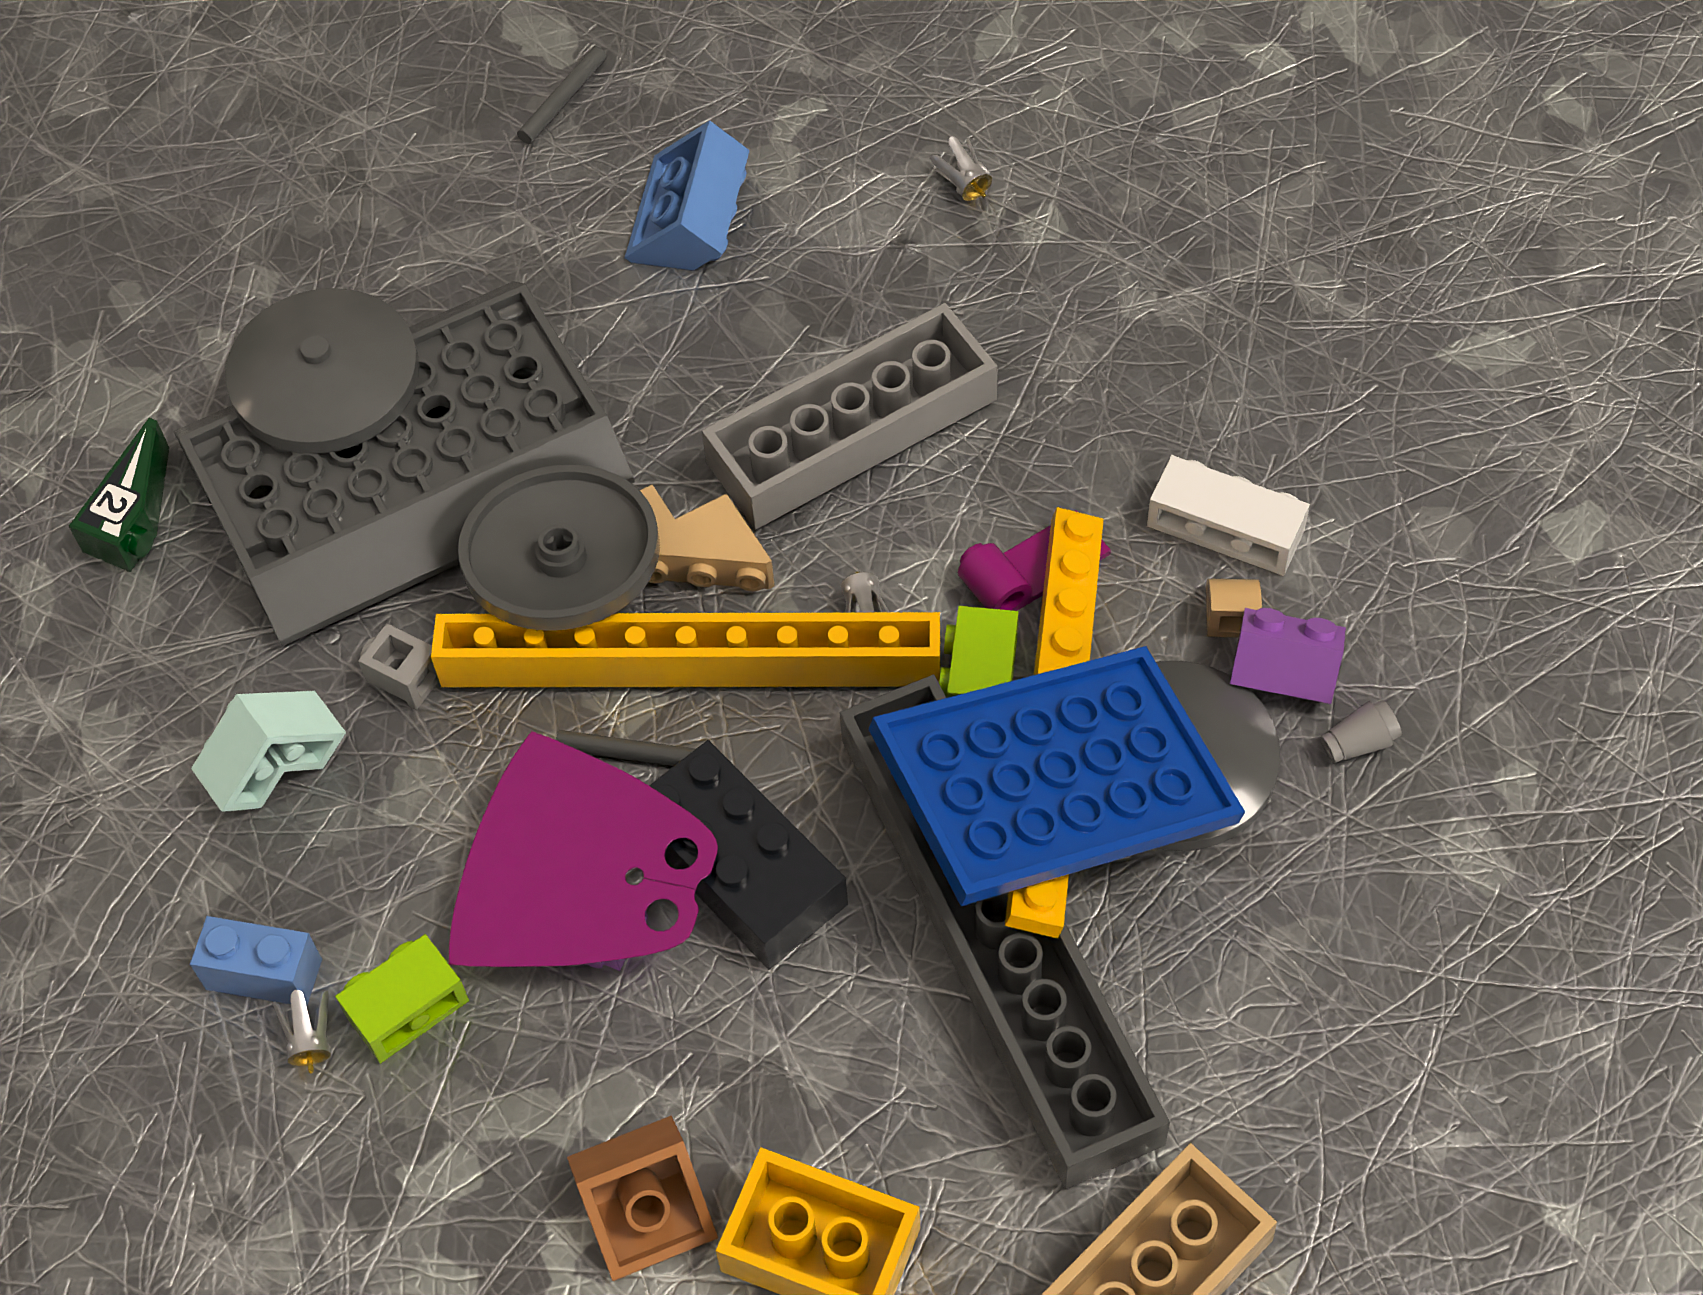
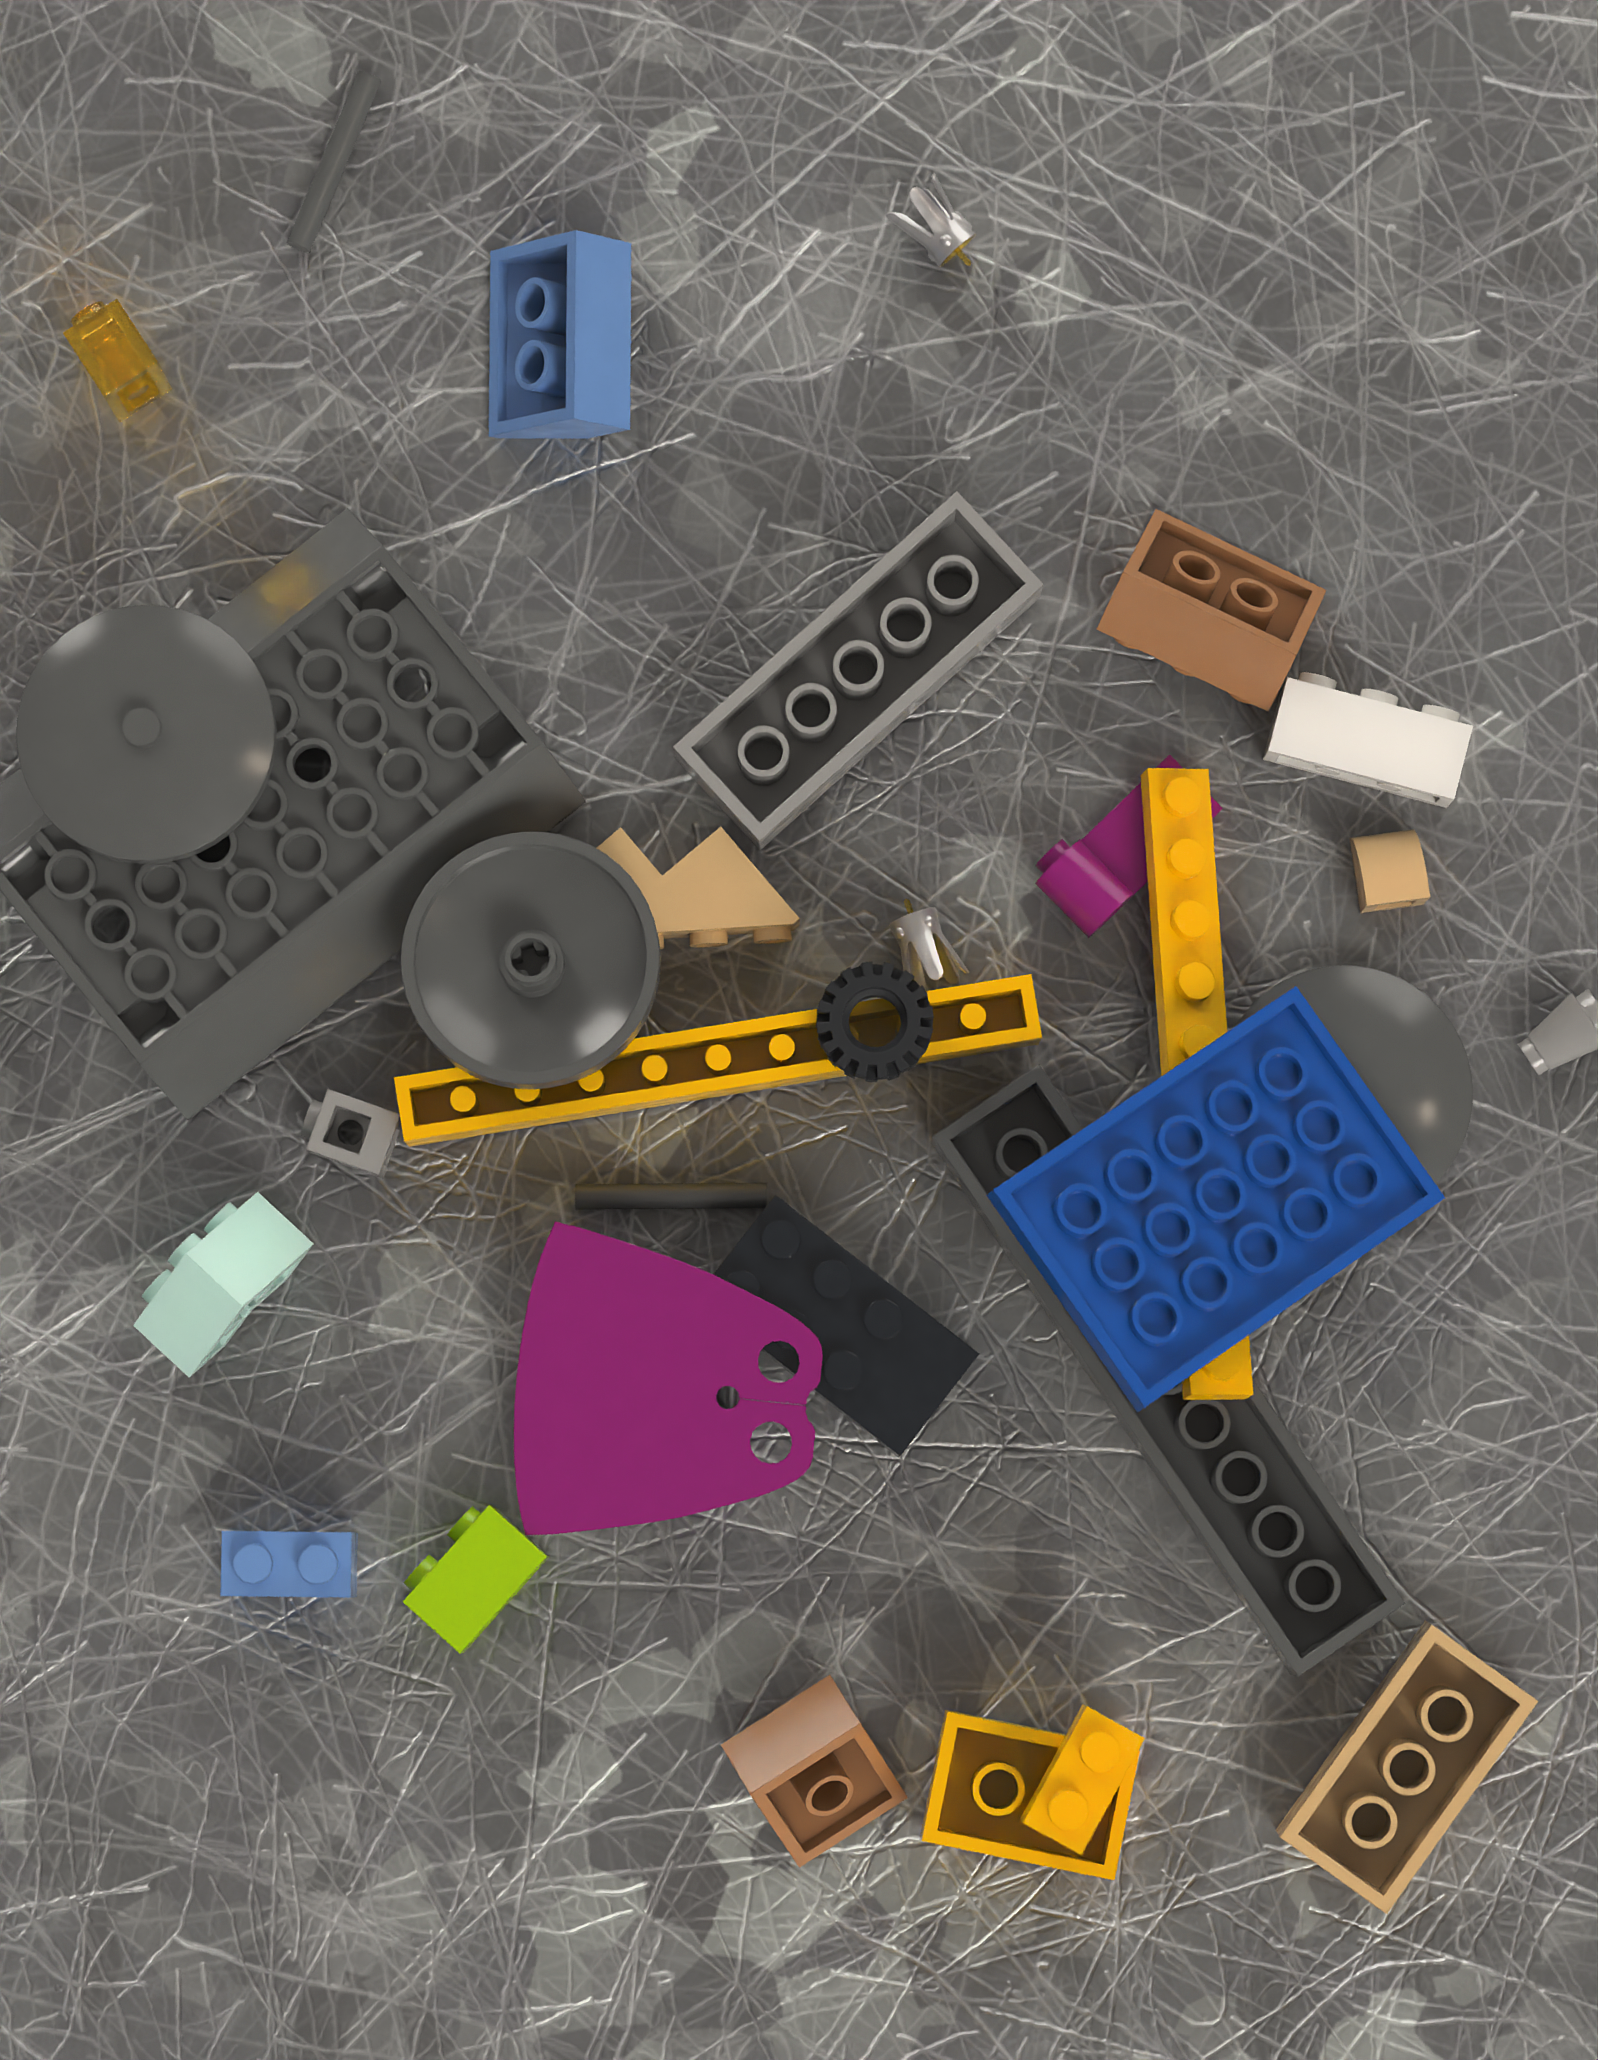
camera: 15 degrees left, 25 degrees up
flat silver piece [272,990,331,1074] -> none
lime brick [939,606,1019,698] -> none
medium lavender brick [1230,608,1346,704] -> none
none -> clear yellow brick [63,299,172,423]
none -> black tyre [816,961,934,1082]
none -> yellow brick [1020,1704,1145,1855]
none -> medium nougat slope [1096,509,1327,712]

